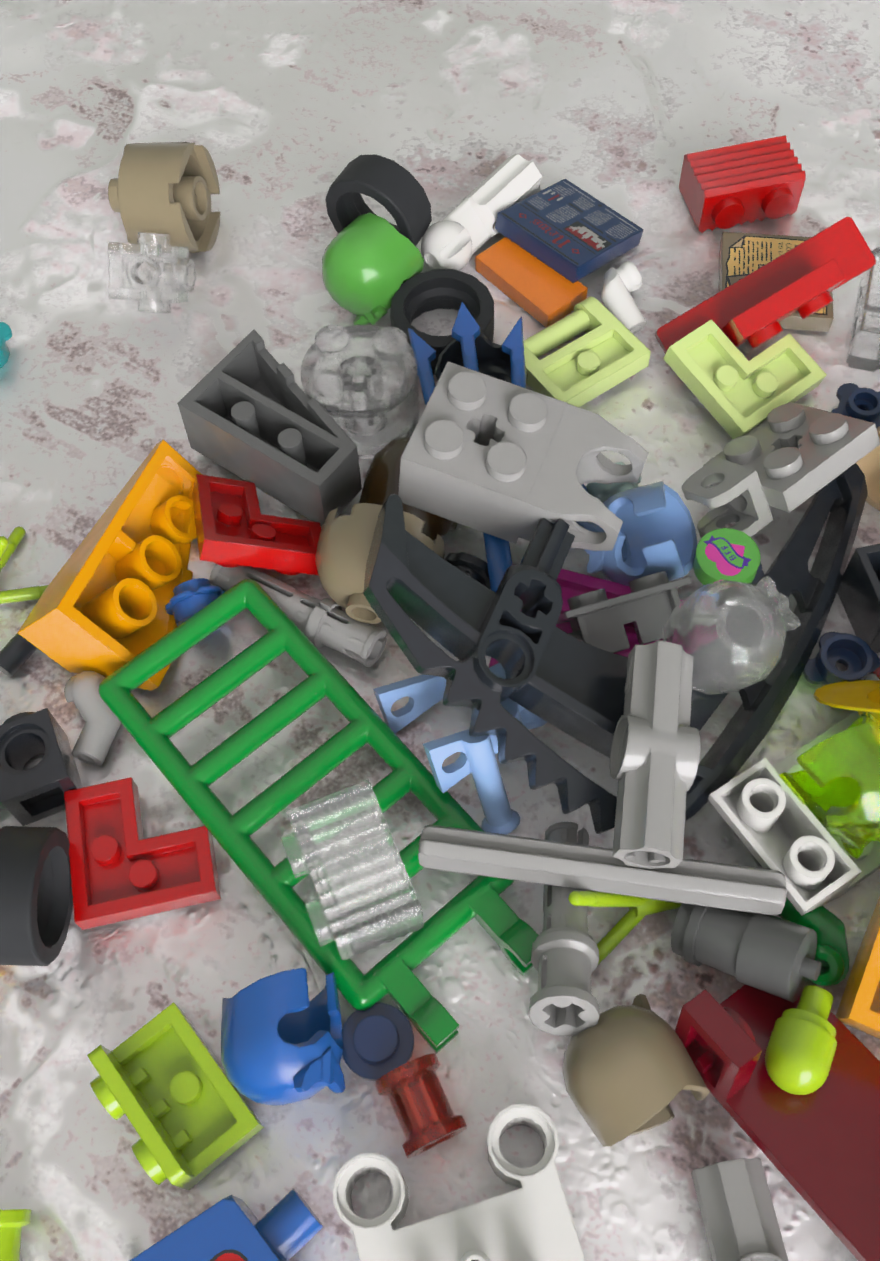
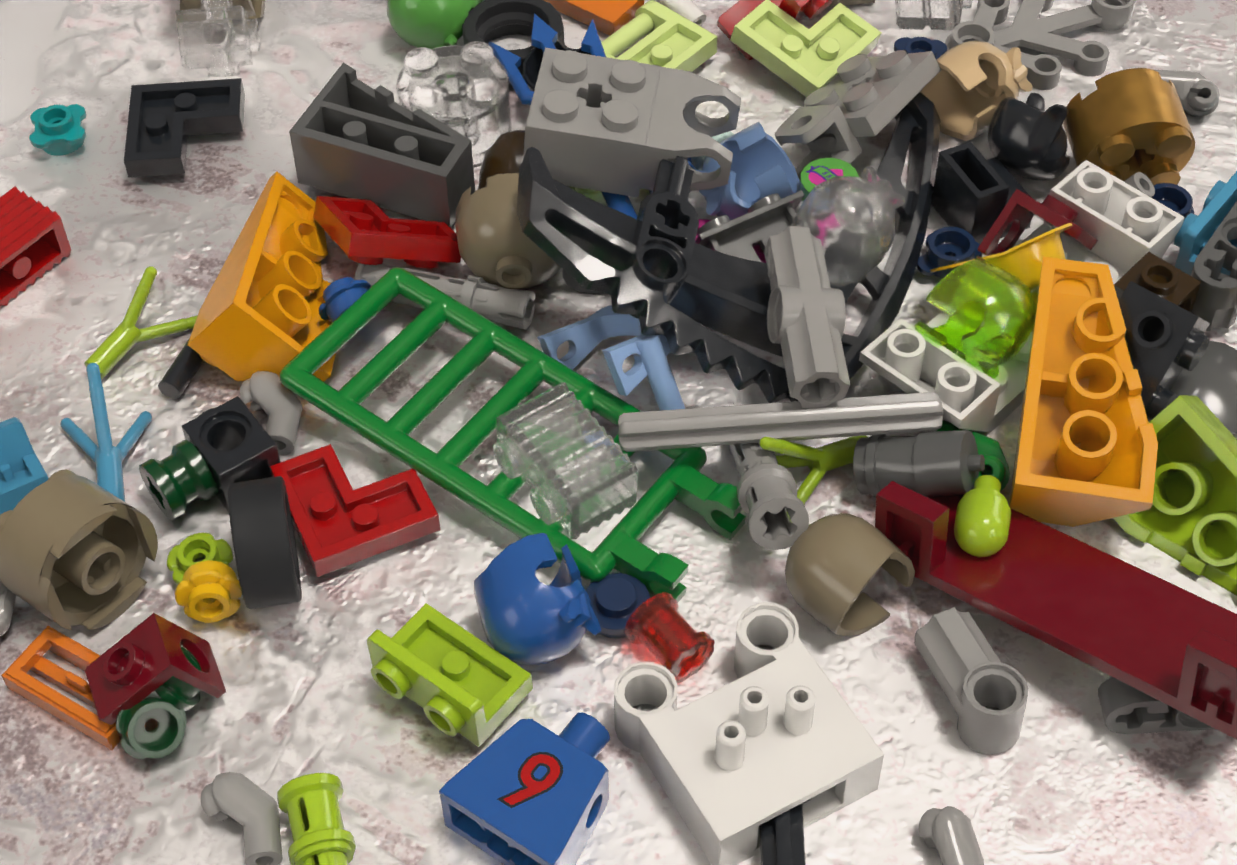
camera: 15 degrees left, 10 degrees down
none -> black plate [124,78,245,178]

